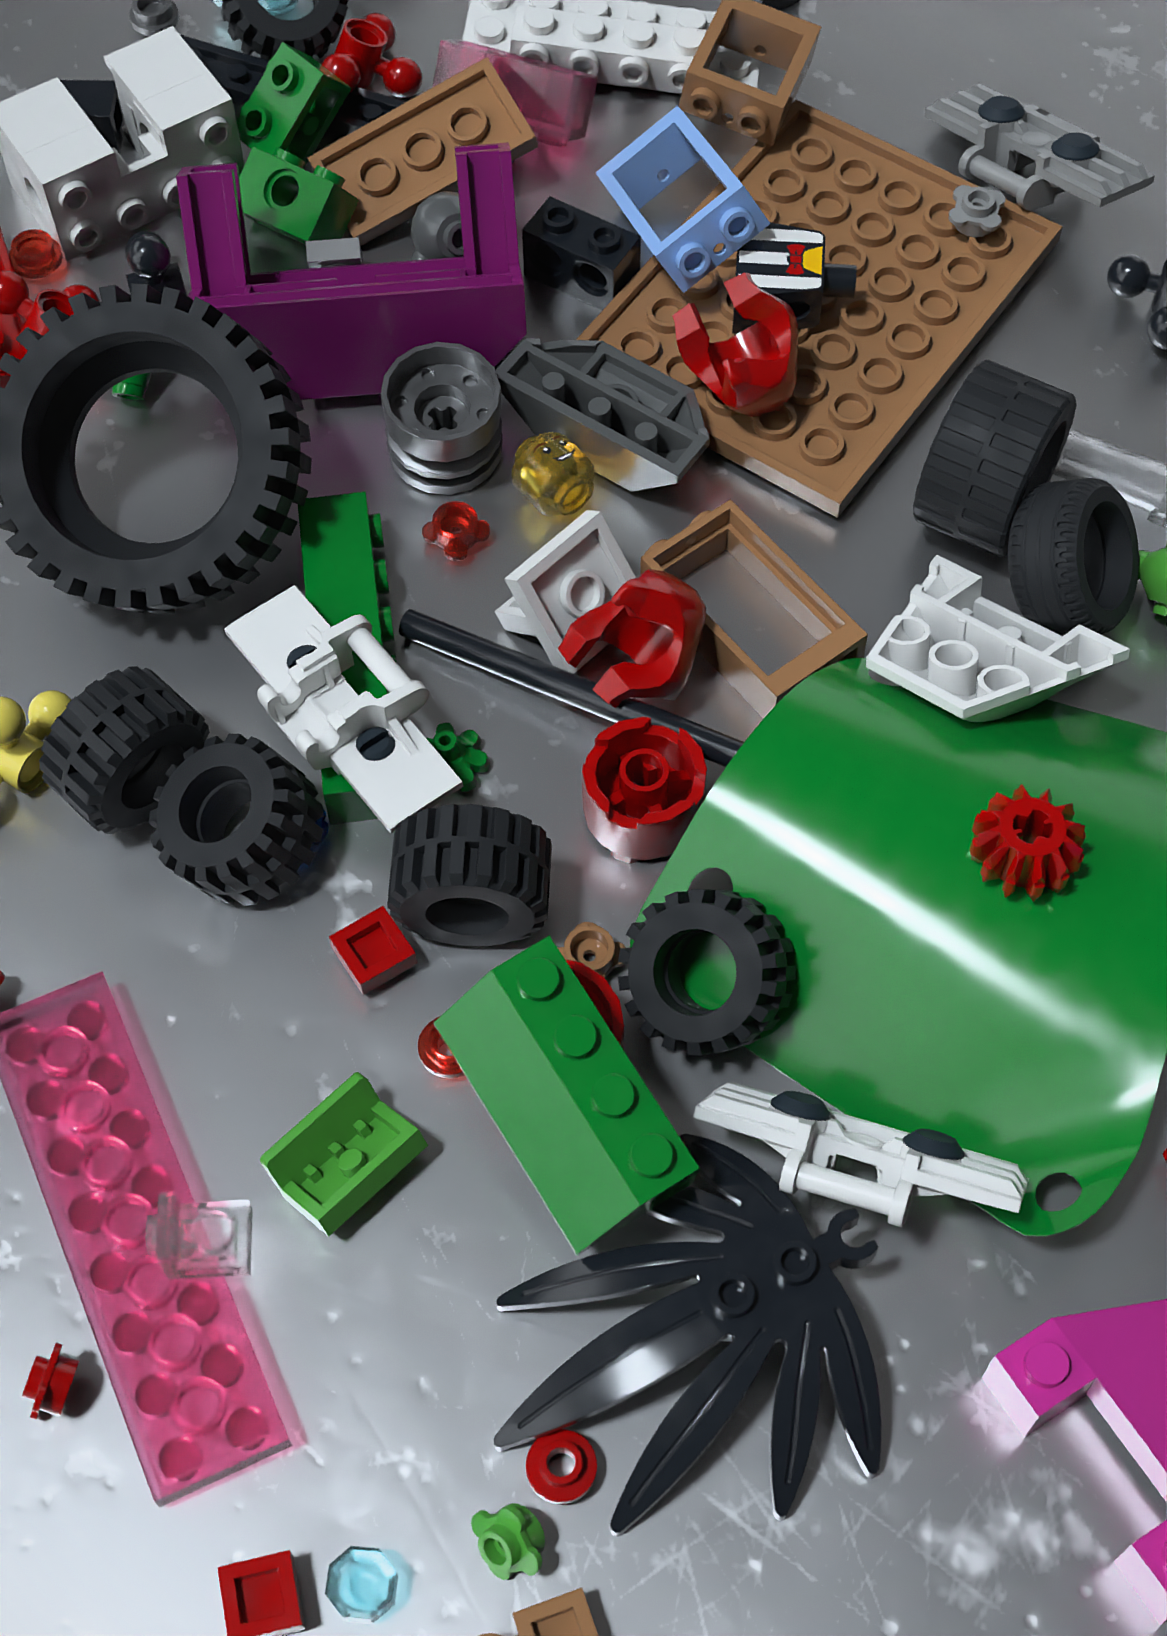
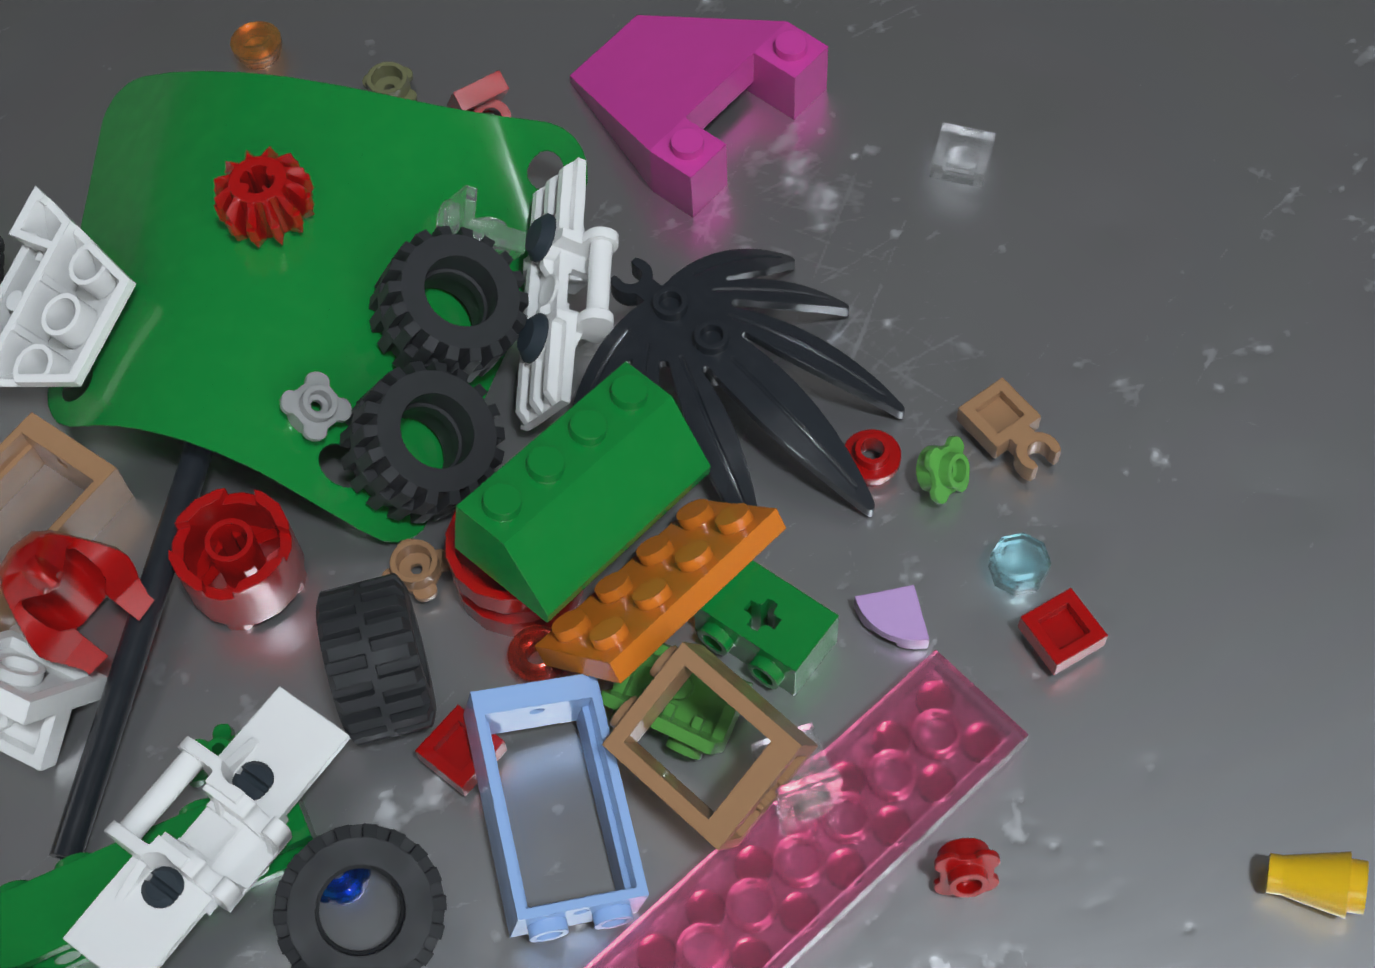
camera: 105 degrees left, 0 degrees up
none -> light grey plate [280,371,352,442]
none -> black tyre [369,226,529,383]
none -> clear bracket [436,185,526,263]
none -> light blue window [464,674,649,942]
none -> orange plate [535,499,786,684]
none -> medium nougat window [602,642,819,850]
none -> green brick [694,560,839,696]
none -> lavender tile [854,585,929,649]

